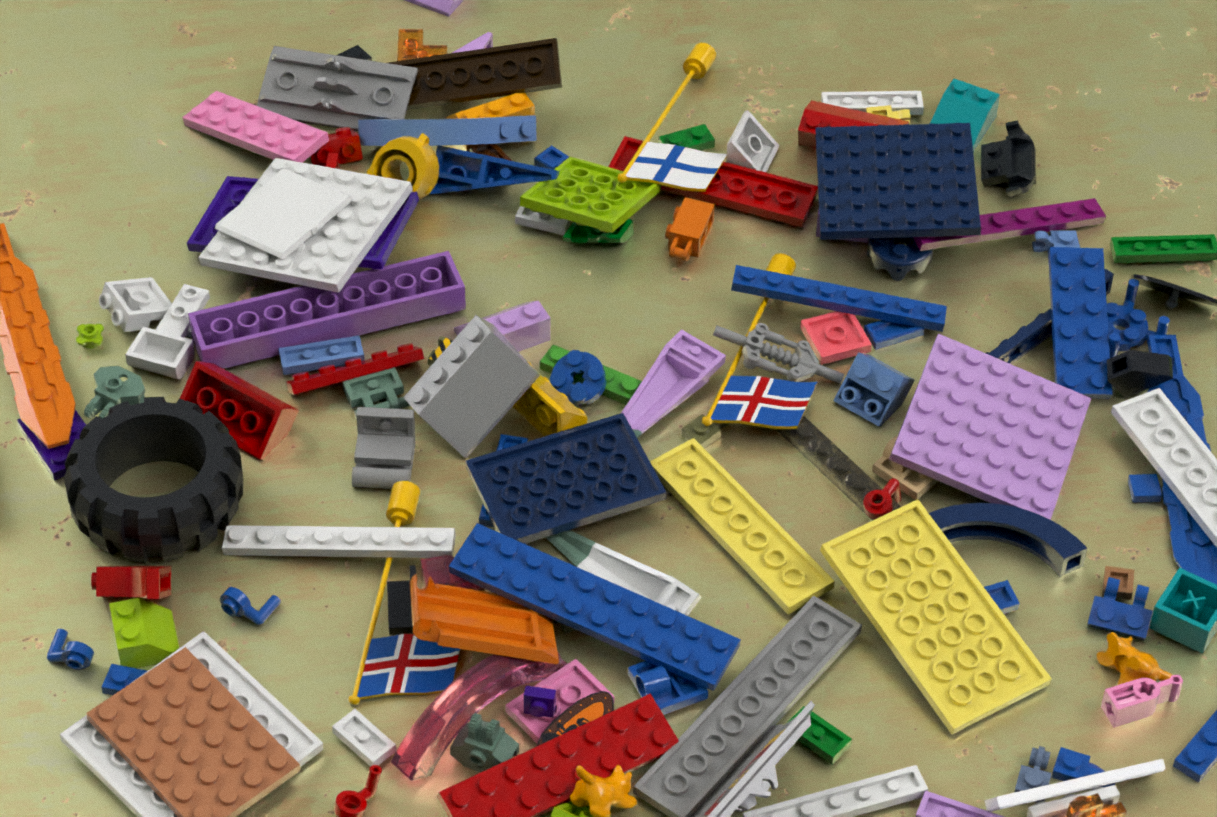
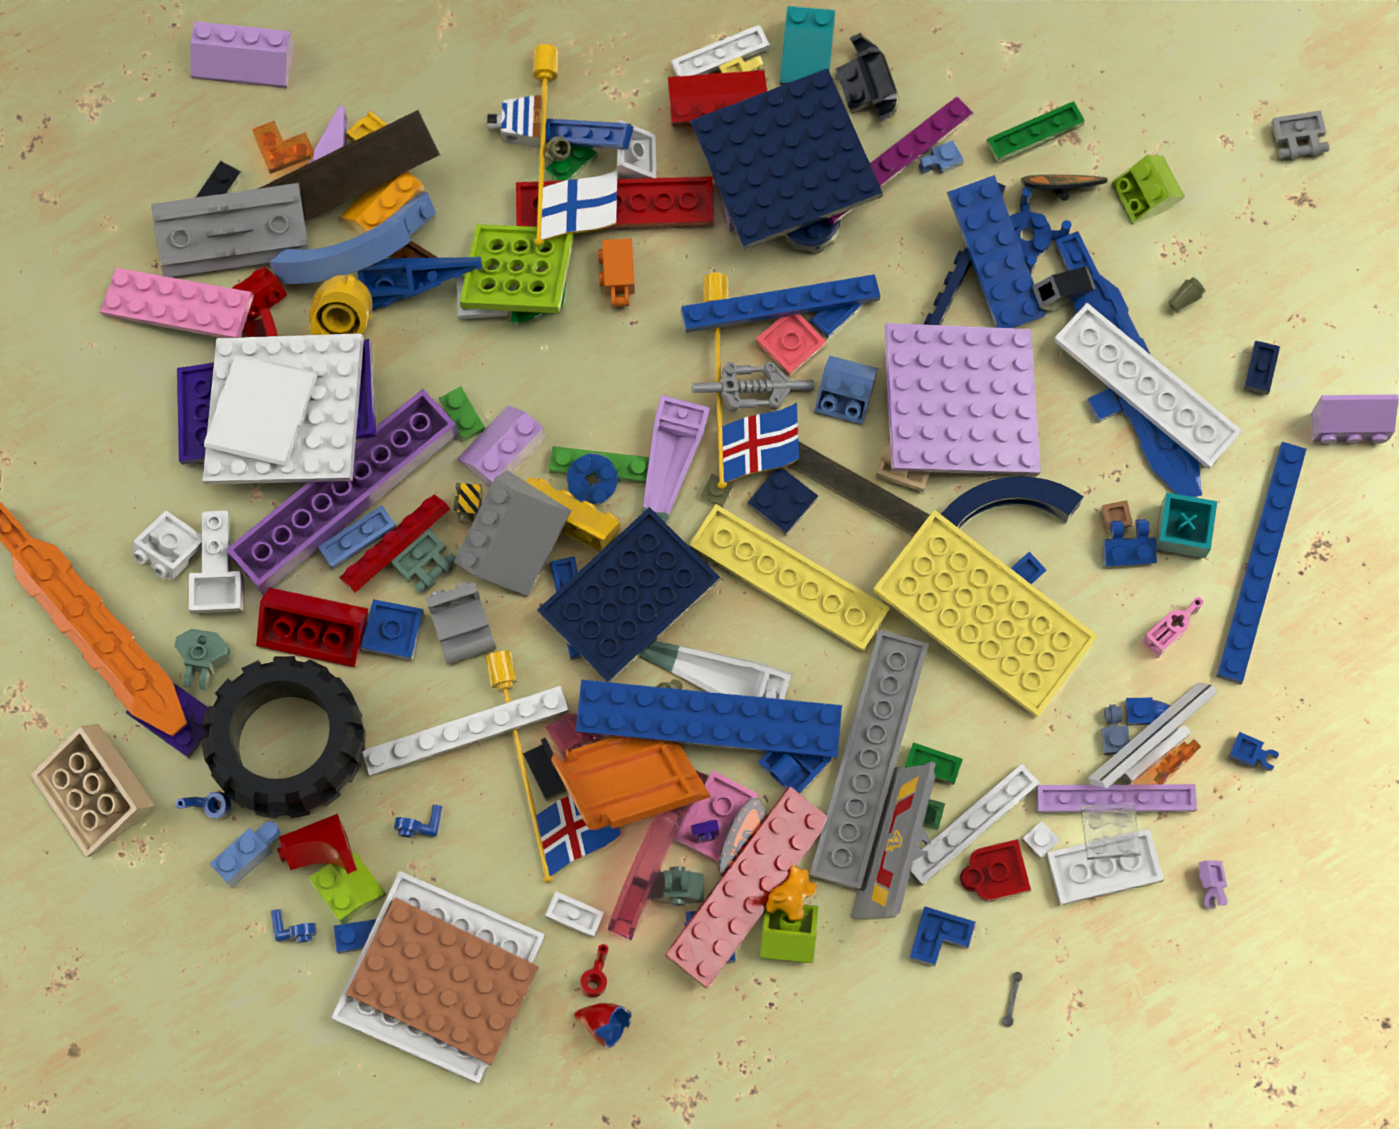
camera: 20 degrees left, 25 degrees up
lime plate [76,324,104,349] -> none
blue tile [534,145,569,170] -> none
red plate [863,478,902,520] -> none
light orange animal [1096,632,1172,685] -> none
none -> blue plate [176,791,231,818]
none -> medium blue brick [210,821,280,888]
none -> blue plate [361,599,424,660]
none -> bright green plate [439,386,485,442]
none -> torso [487,95,542,148]
none -> blue tile [545,118,634,150]
none -> olive cone [545,136,571,161]
none -> dark blue plate [747,468,819,536]
none -> clear green plate [923,799,945,830]

